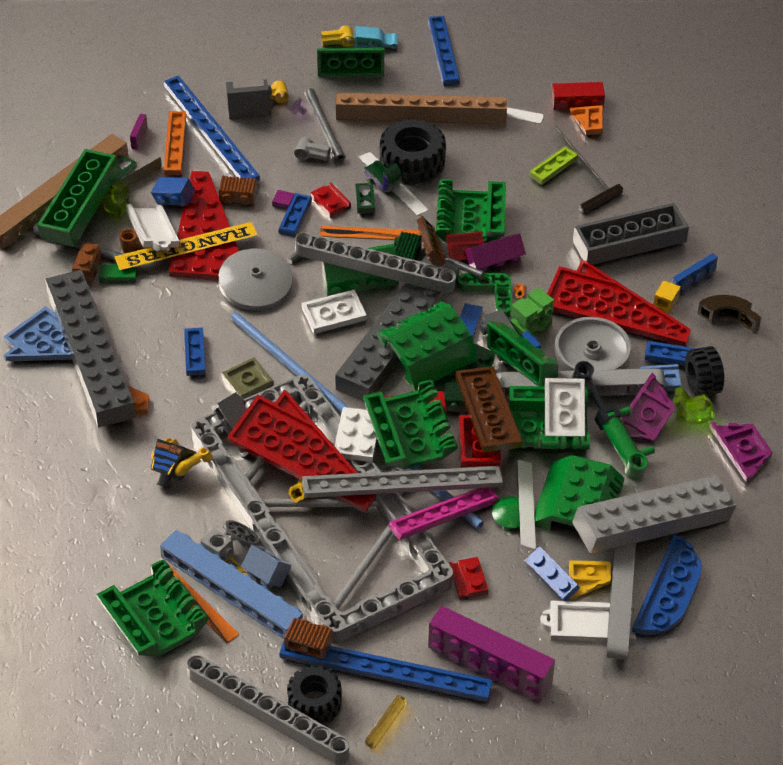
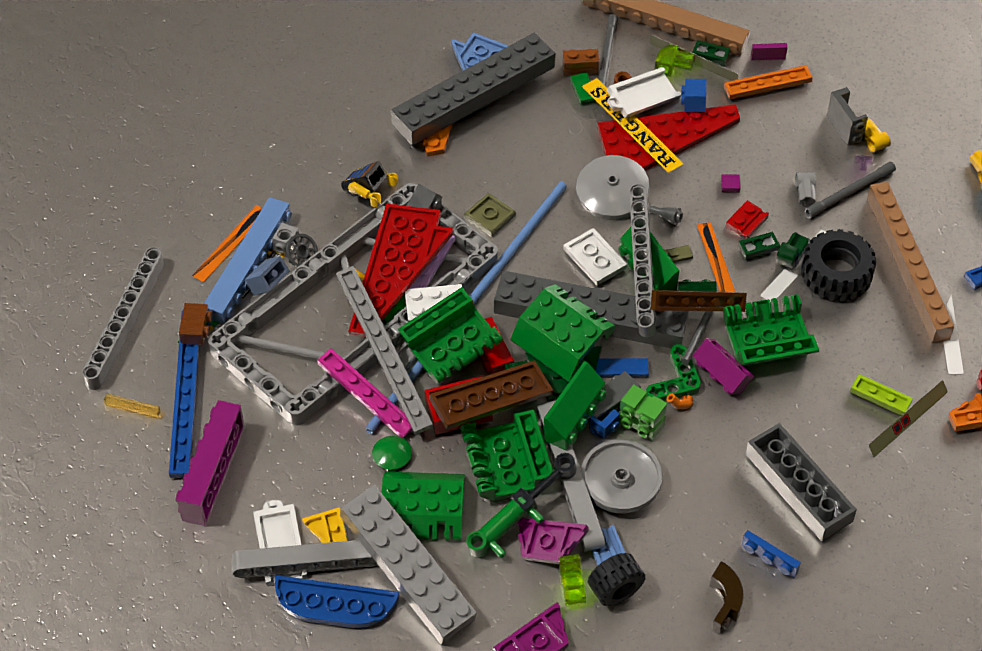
camera: 75 degrees right, 5 degrees up
green brick [37,149,120,247] -> none
green slope [96,560,209,657] -> none
blue plate [164,75,260,181] -> none
blue plate [184,327,206,376] -> none
dark orange brick [218,175,257,205] -> none
blue tile [278,193,312,237] -> none
black tyre [287,665,342,724] -> none
green slope [317,48,384,76] -> none
red plate [446,231,484,261] -> none
red plate [449,557,489,600] -> none
white sticker [518,460,536,549] -> none
plate [525,547,580,601] -> none
white plate [545,378,585,438] -> none
red wing [547,259,691,347] -> none
dark brown axle [579,184,623,214] -> none
blue plate [644,341,696,366] -> none
yellow brick [653,280,680,313] -> none

